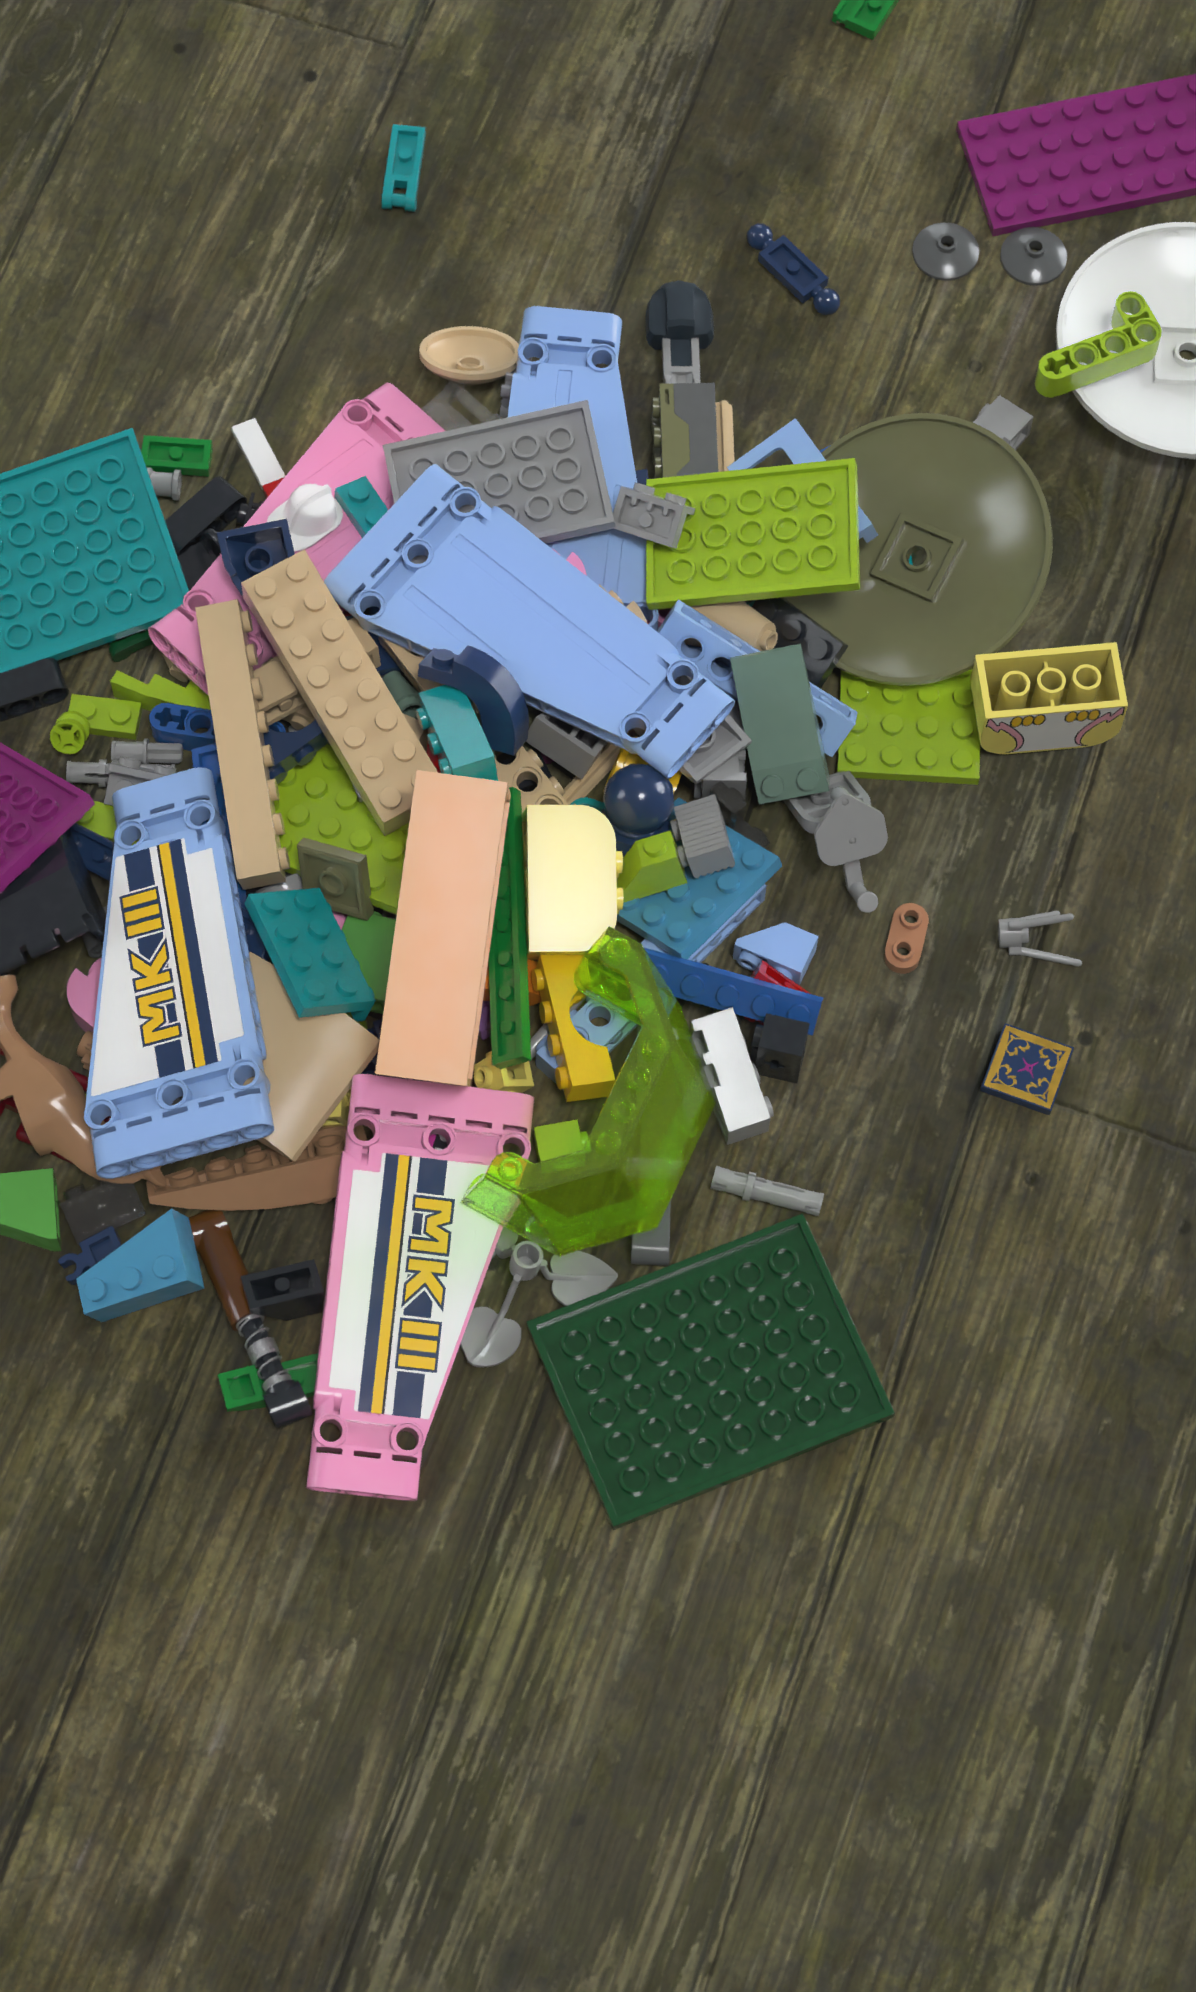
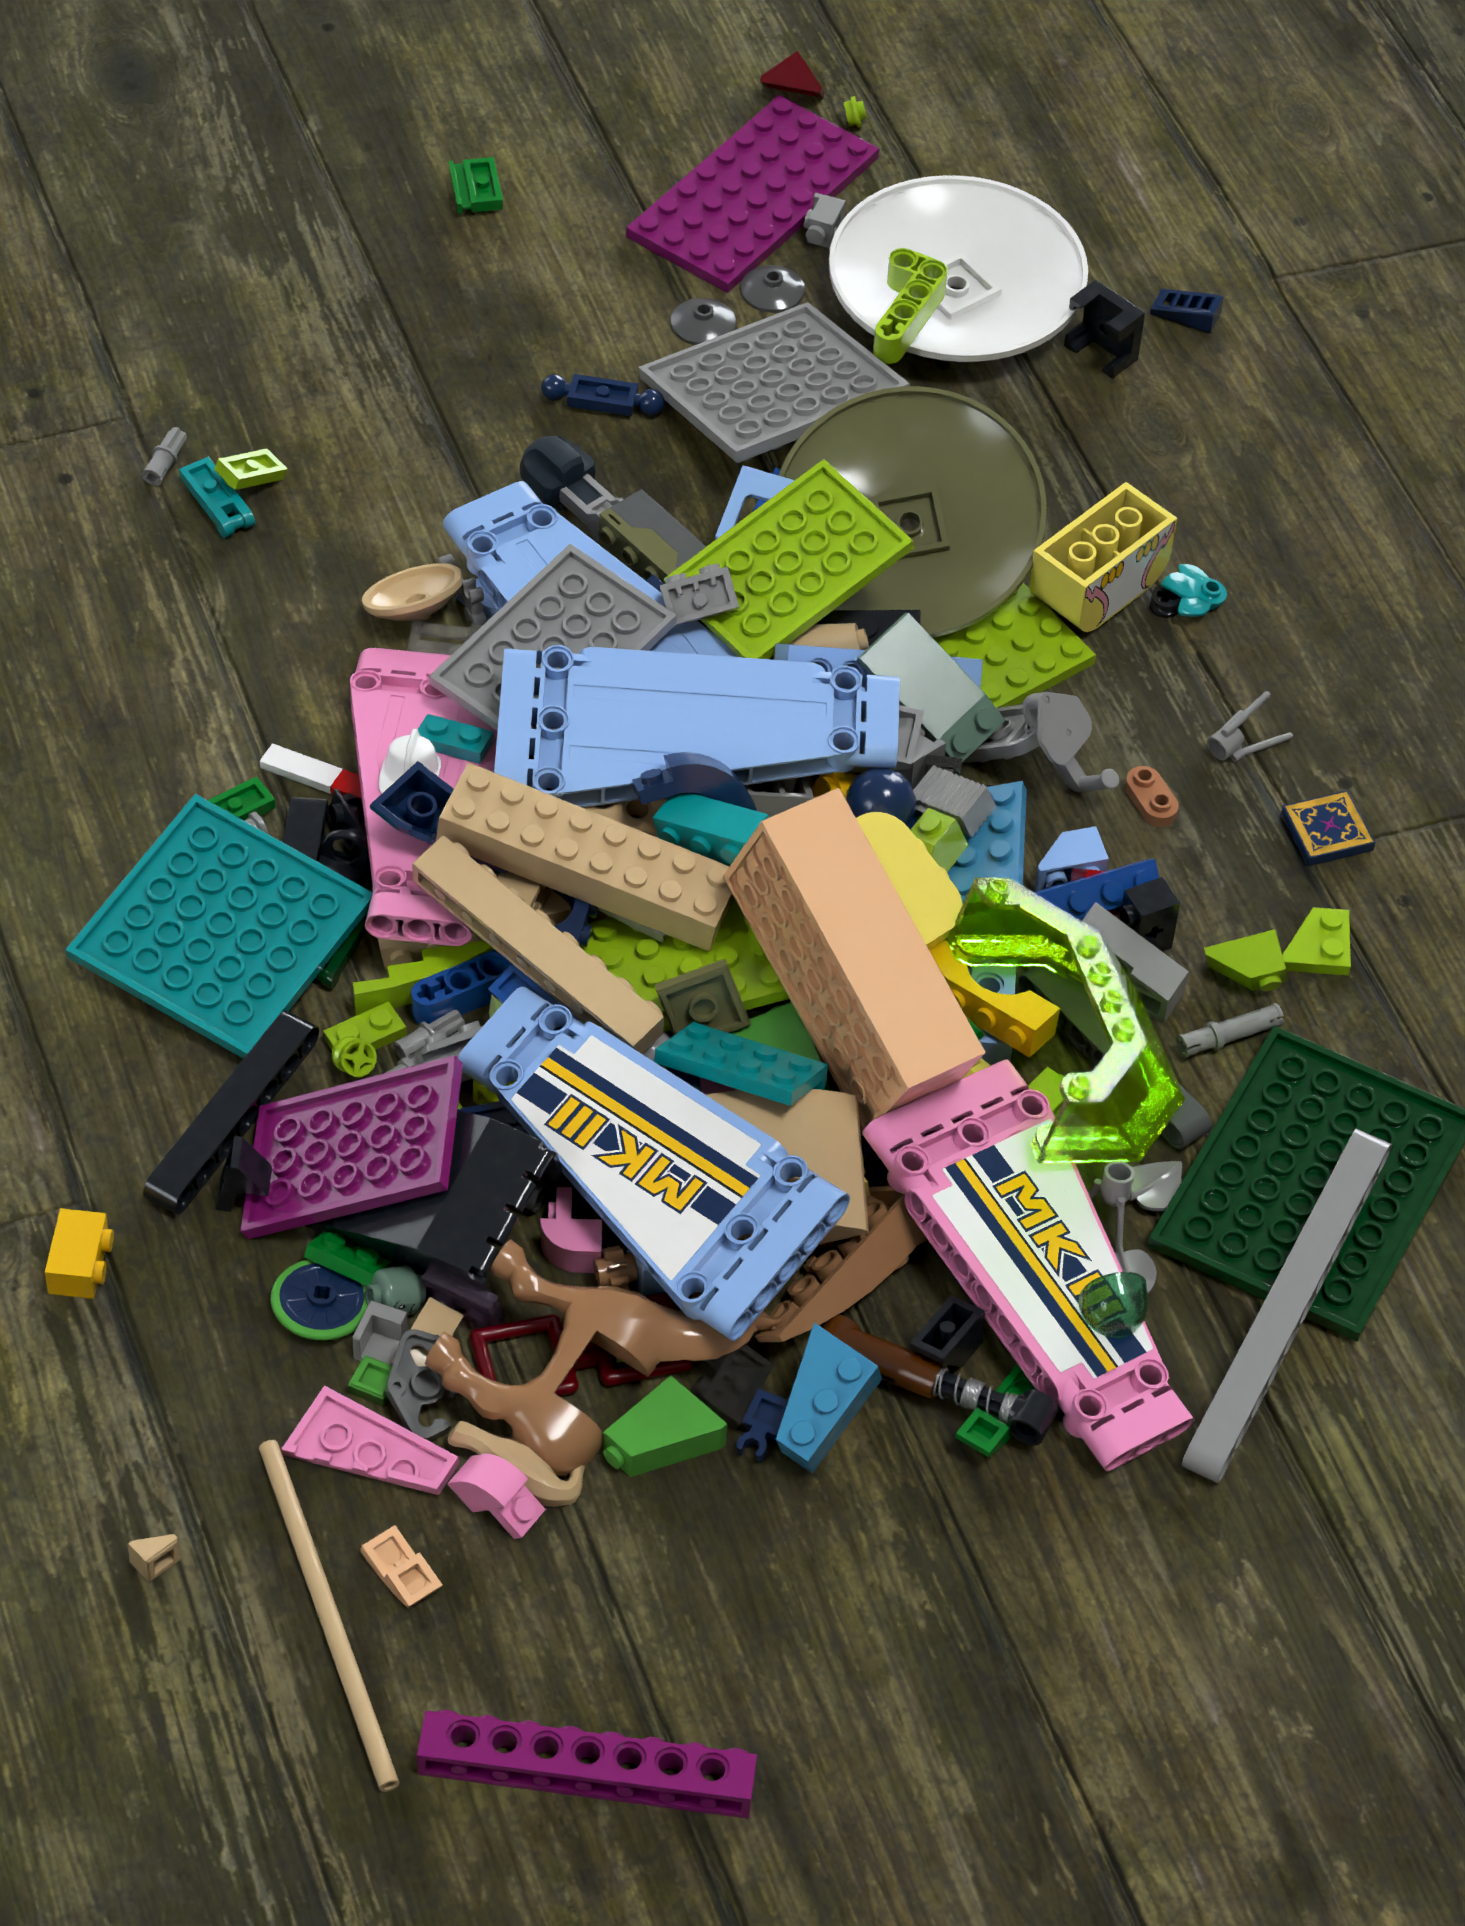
camera: 40 degrees left, 15 degrees down
none -> light grey axle [142,427,187,486]
none -> lime plate [214,449,288,490]
none -> light grey plate [638,302,910,463]
none -> light grey brick [804,193,846,248]
none -> clear green helmet [1078,1272,1148,1338]
none -> black bush [1150,585,1182,618]
none -> teal plate [1160,564,1227,617]
none -> light grey beam [1182,1129,1392,1483]
none -> lime slope [1204,929,1288,991]
none -> lime wing [1282,907,1351,976]

